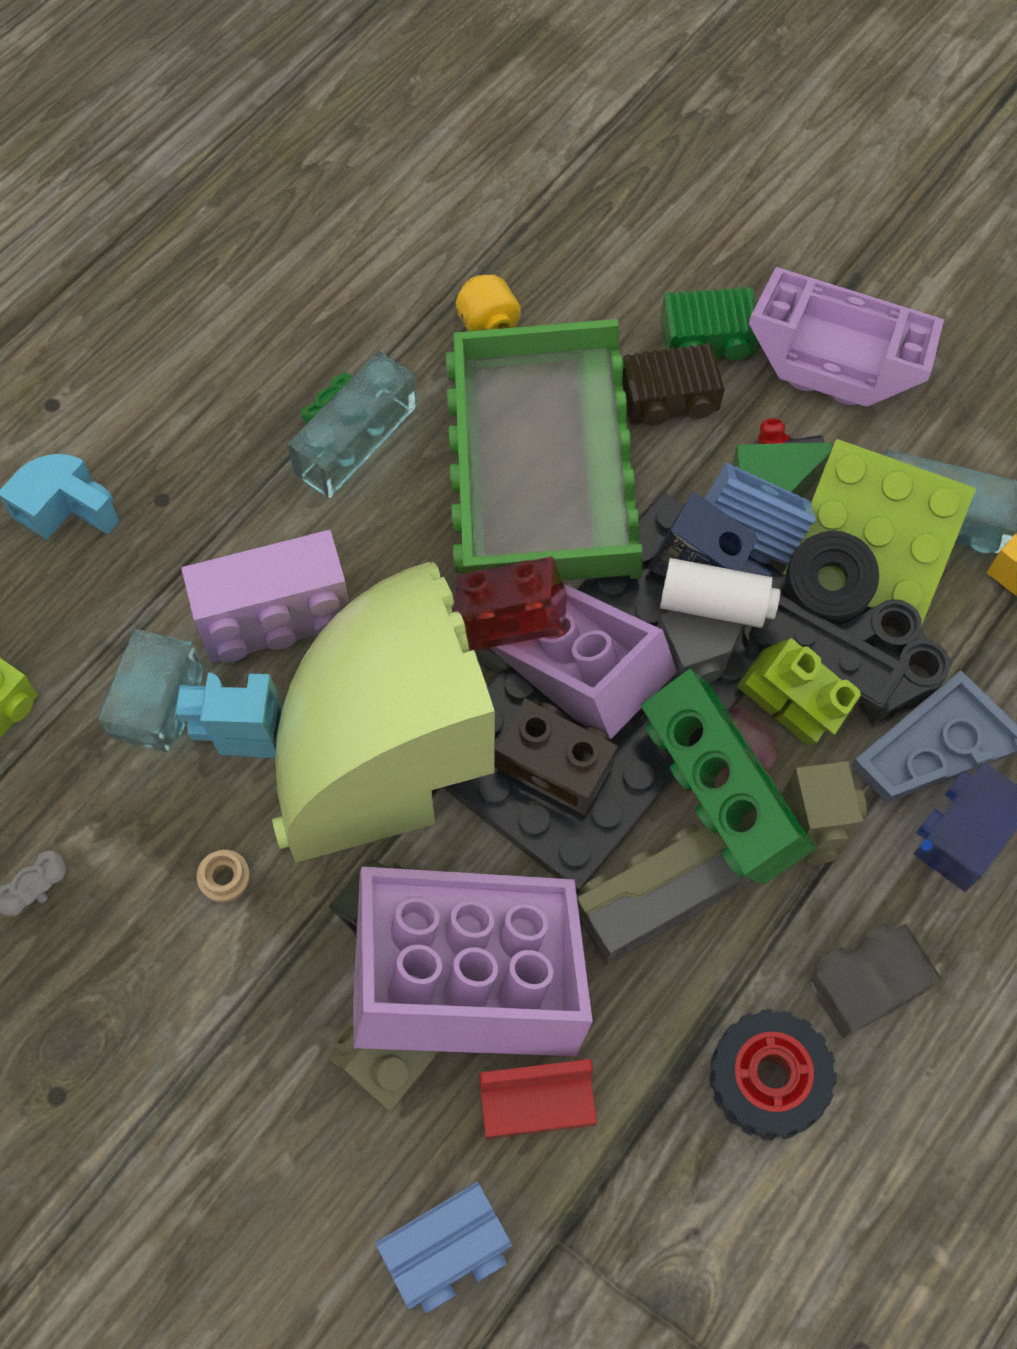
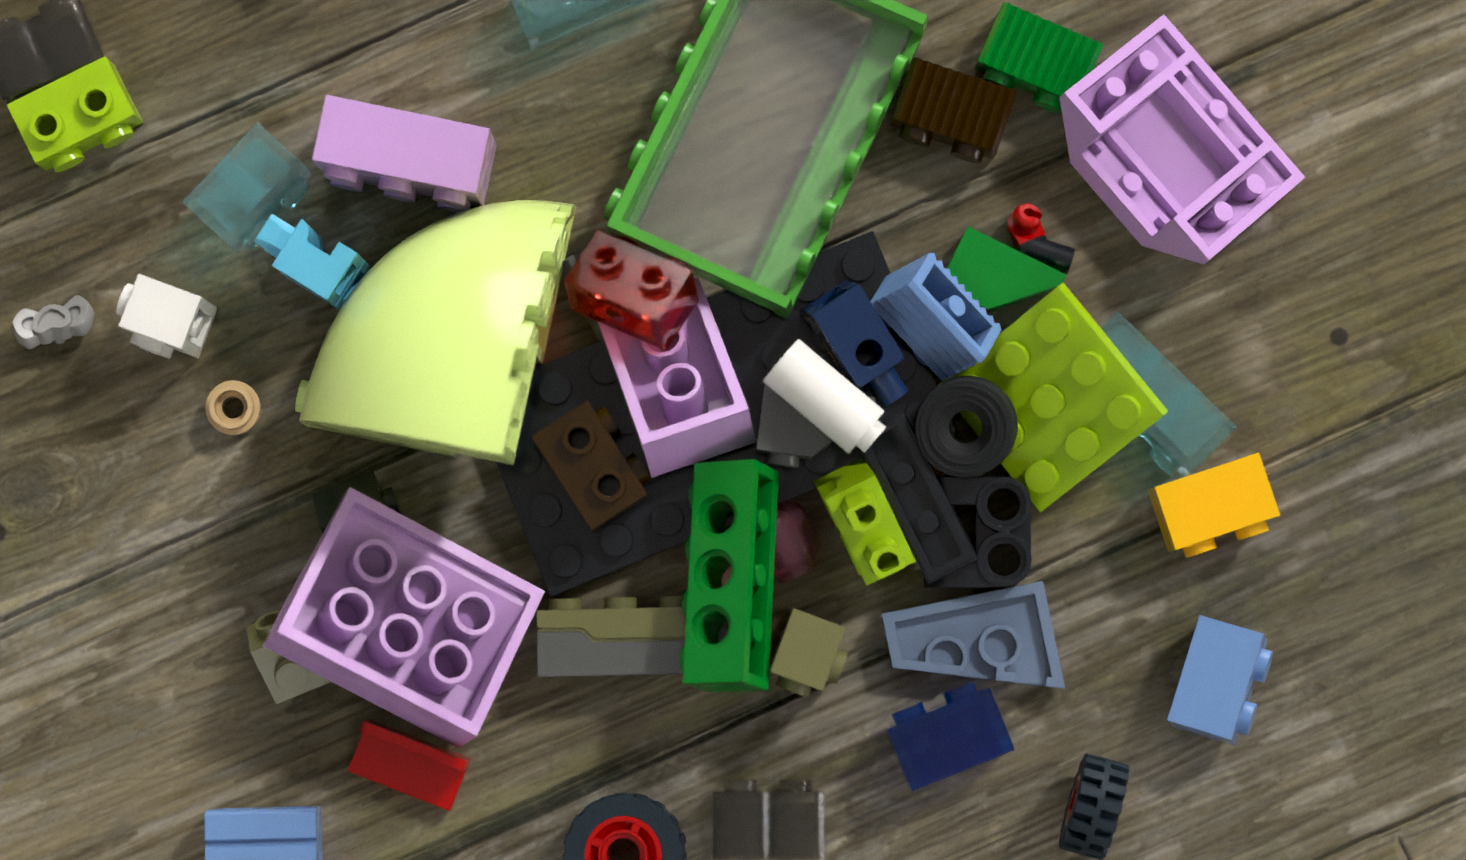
camera: 25 degrees right, 20 degrees up
none -> white brick [116,274,218,359]

